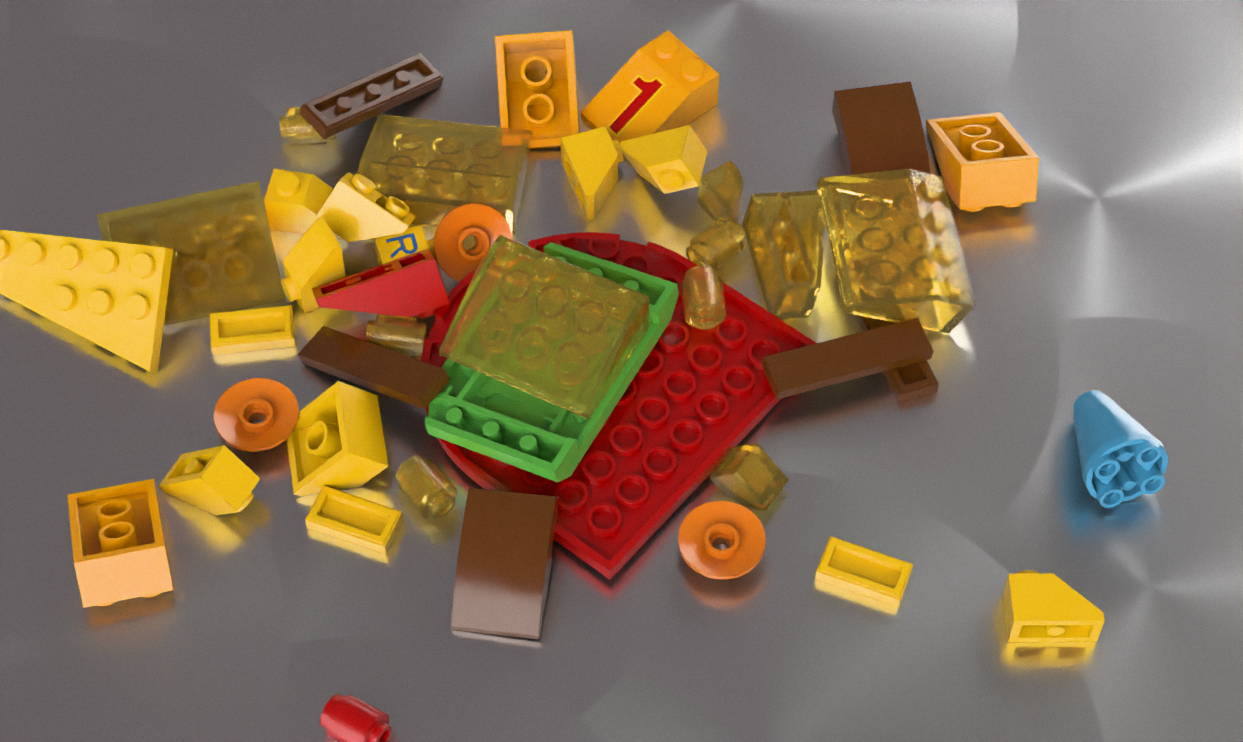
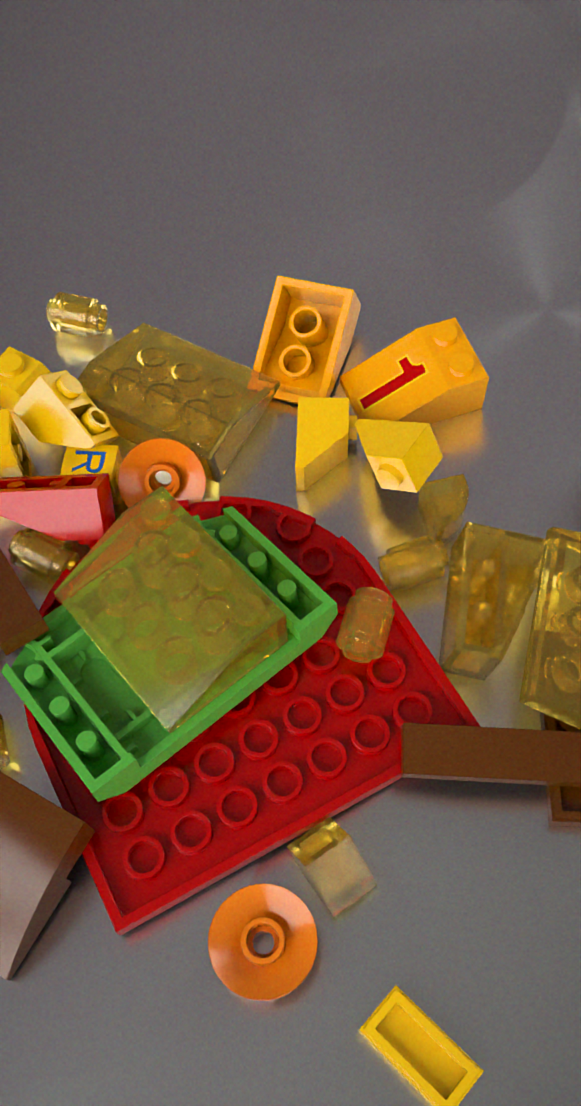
camera: 25 degrees right, 5 degrees up
reddish brown tile [300,53,444,139] -> none

